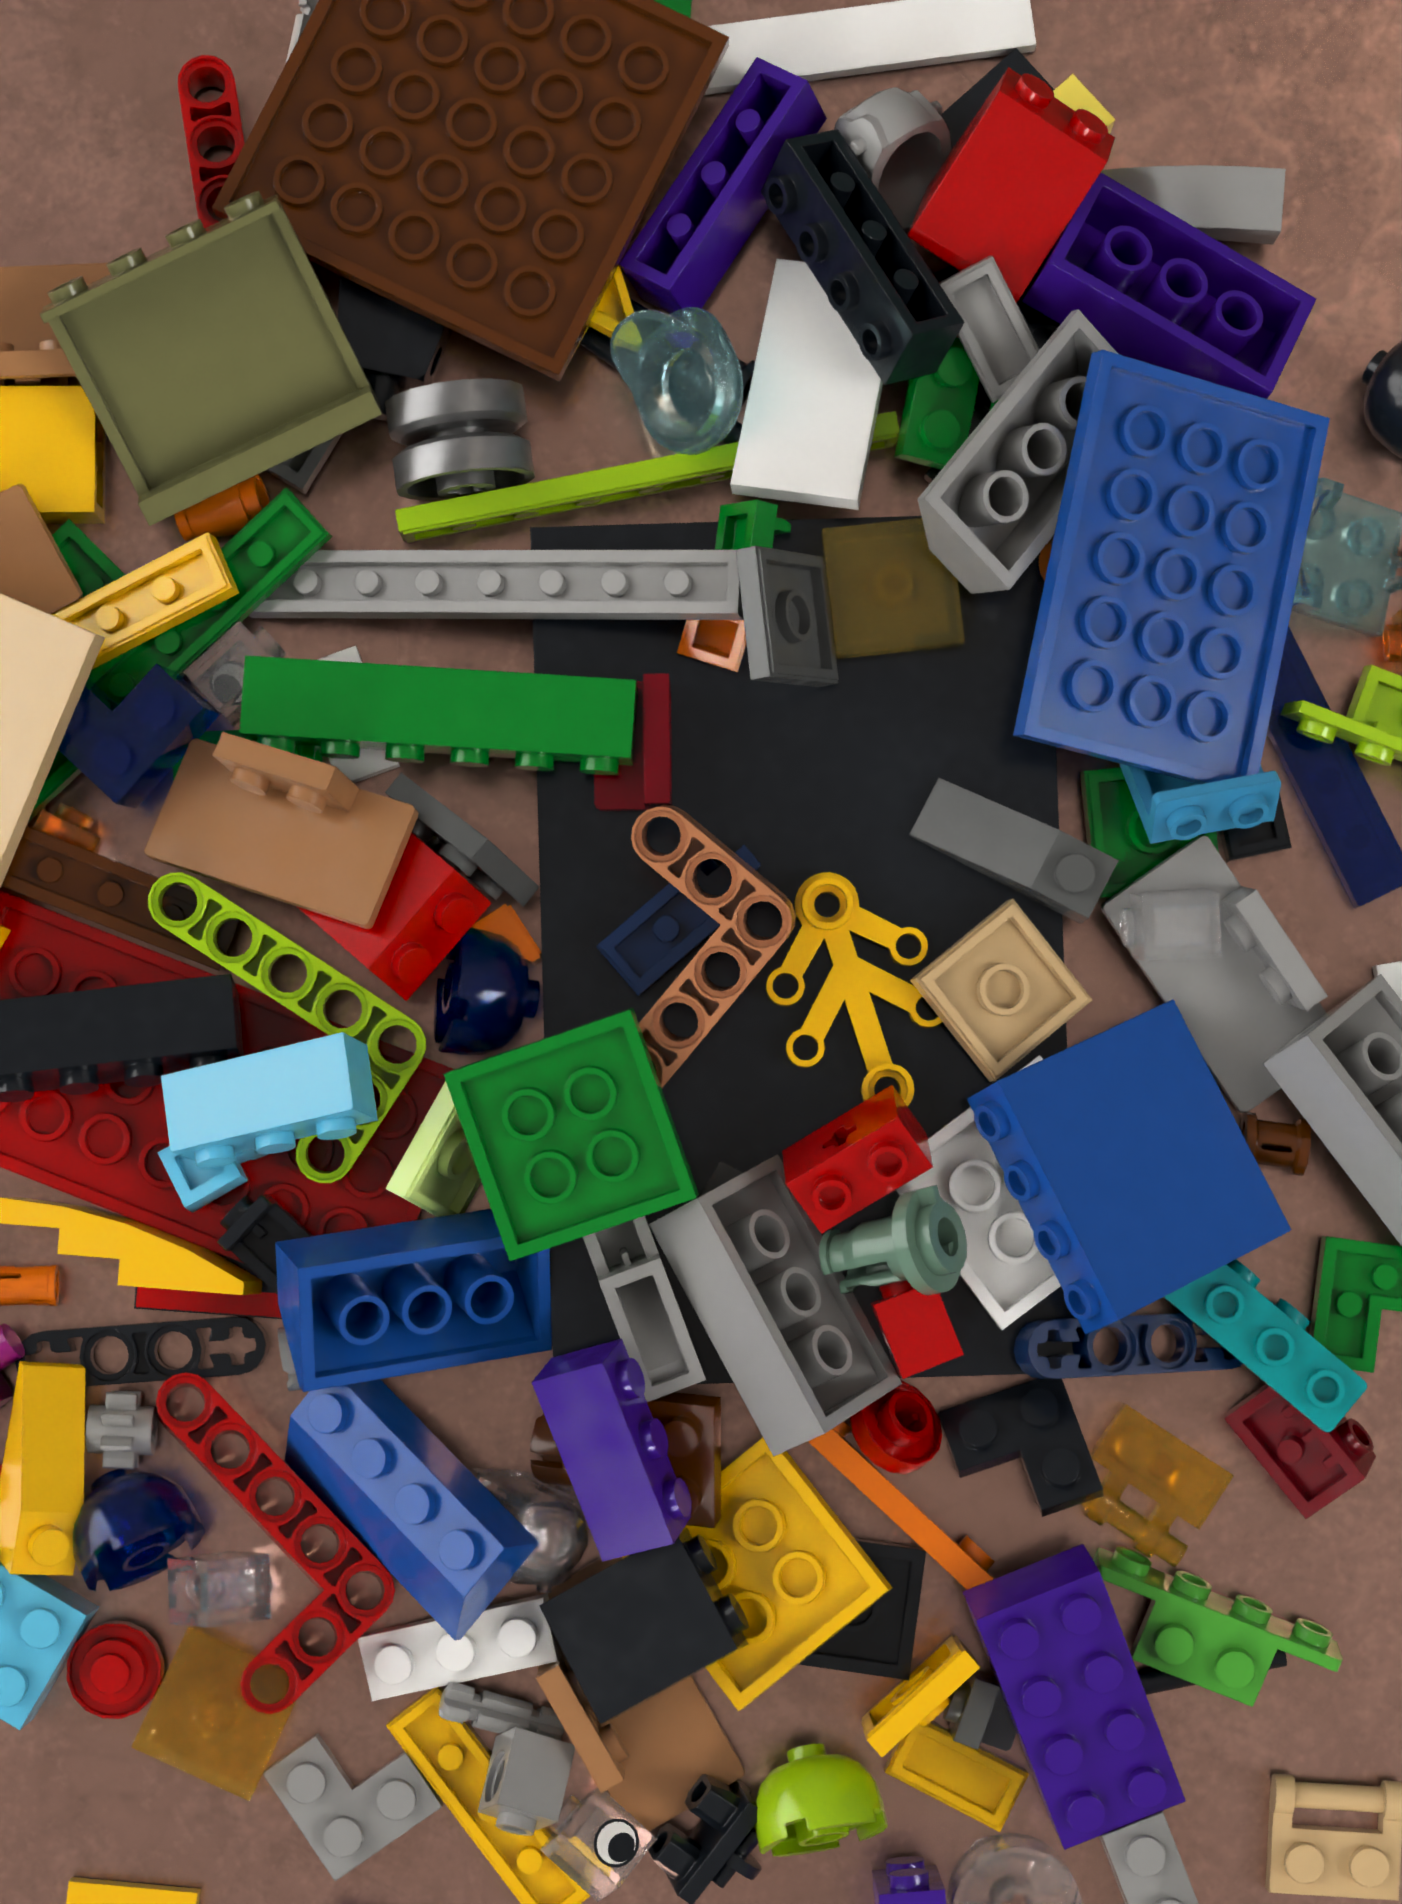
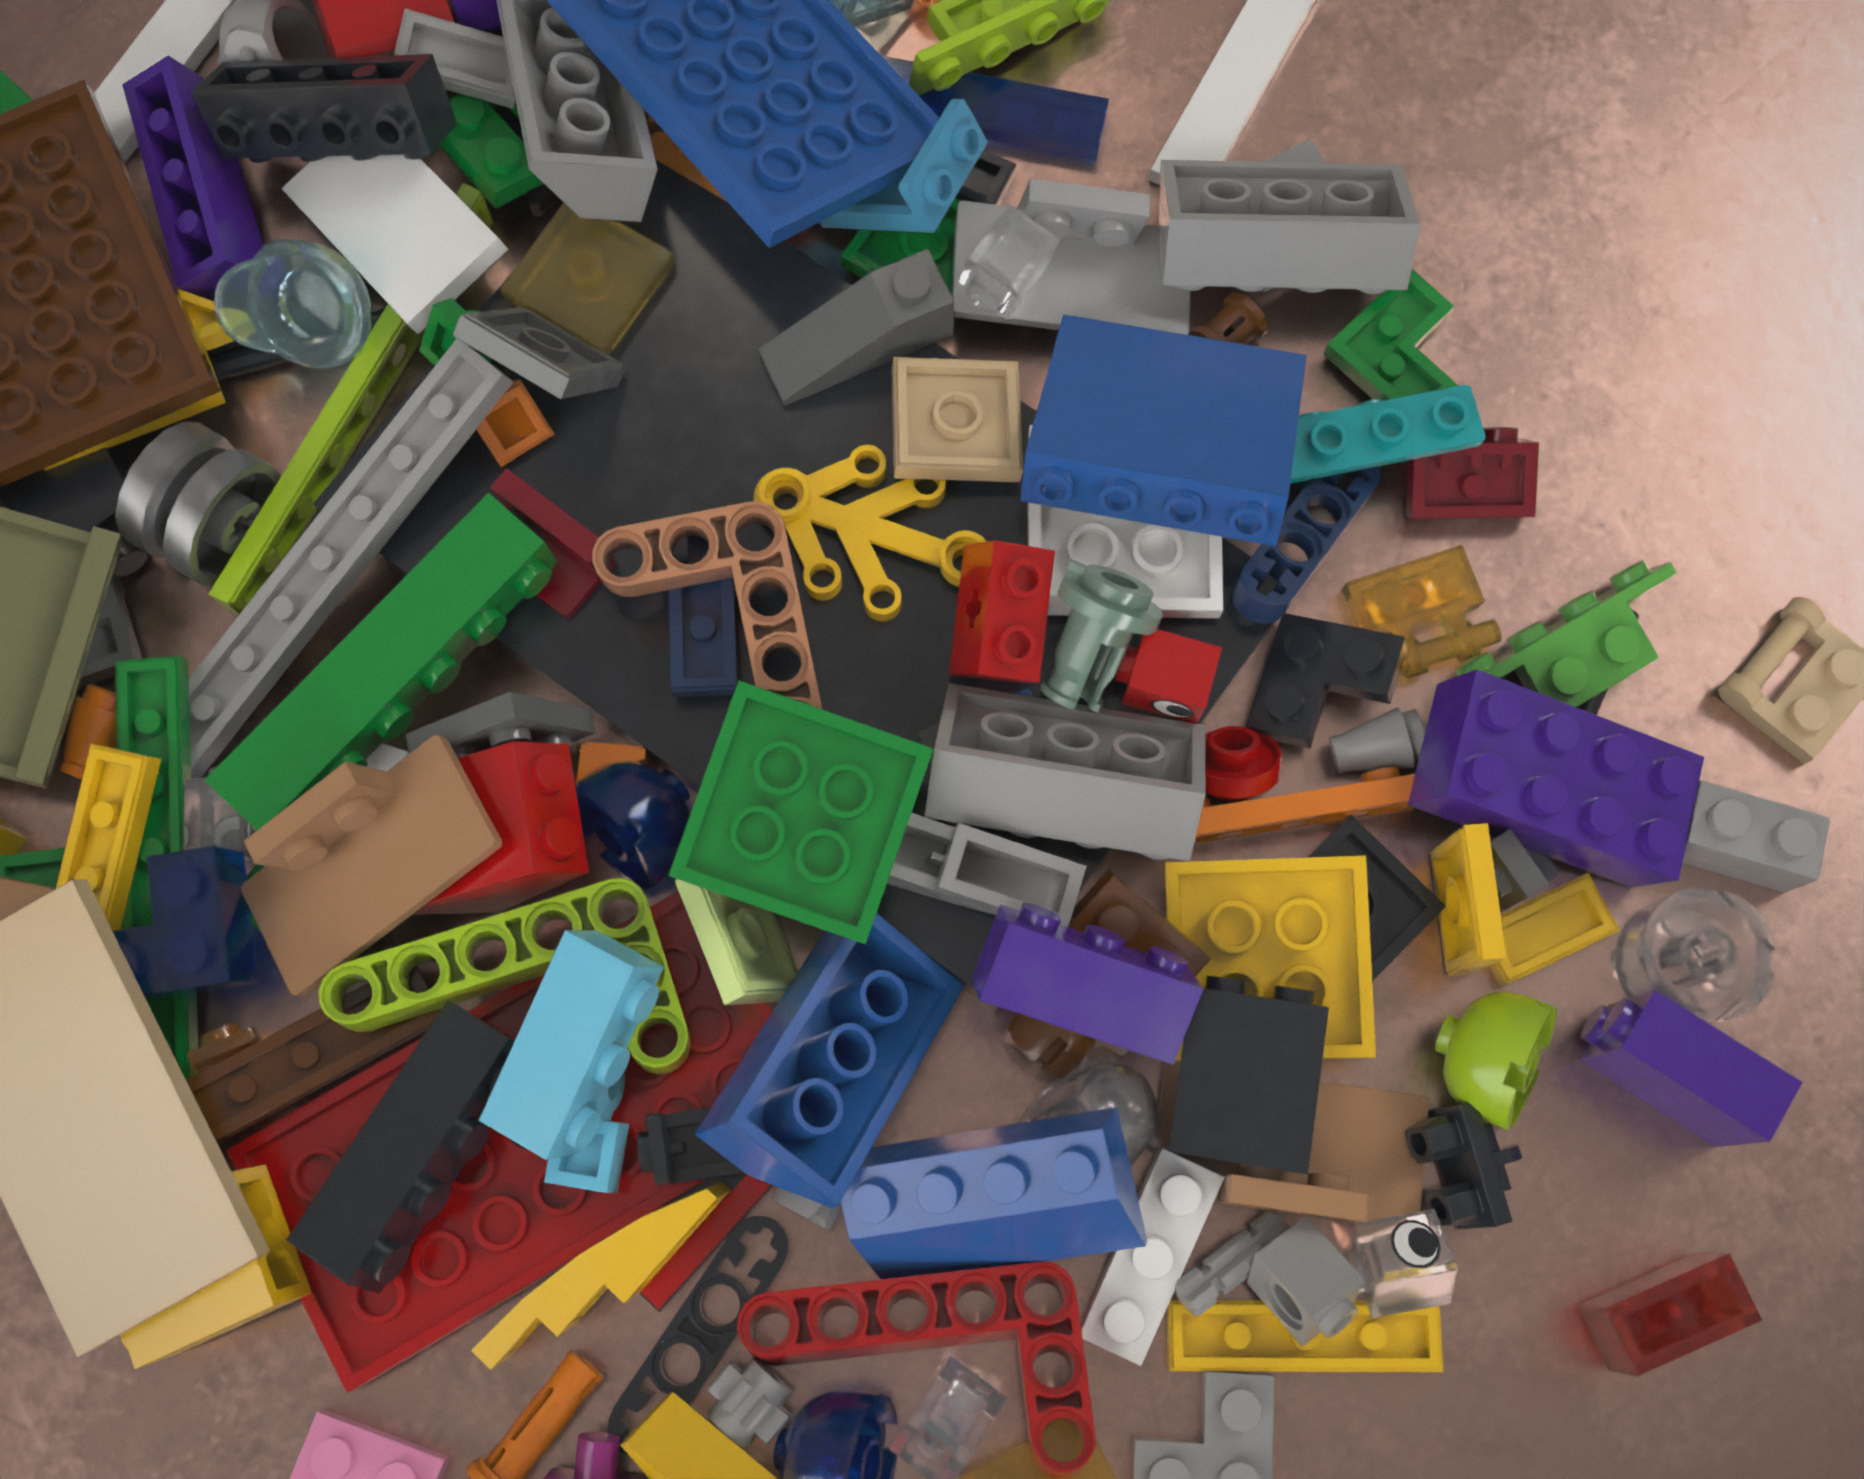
camera: 50 degrees left, 10 degrees down
none -> light grey cone [1329,707,1425,774]

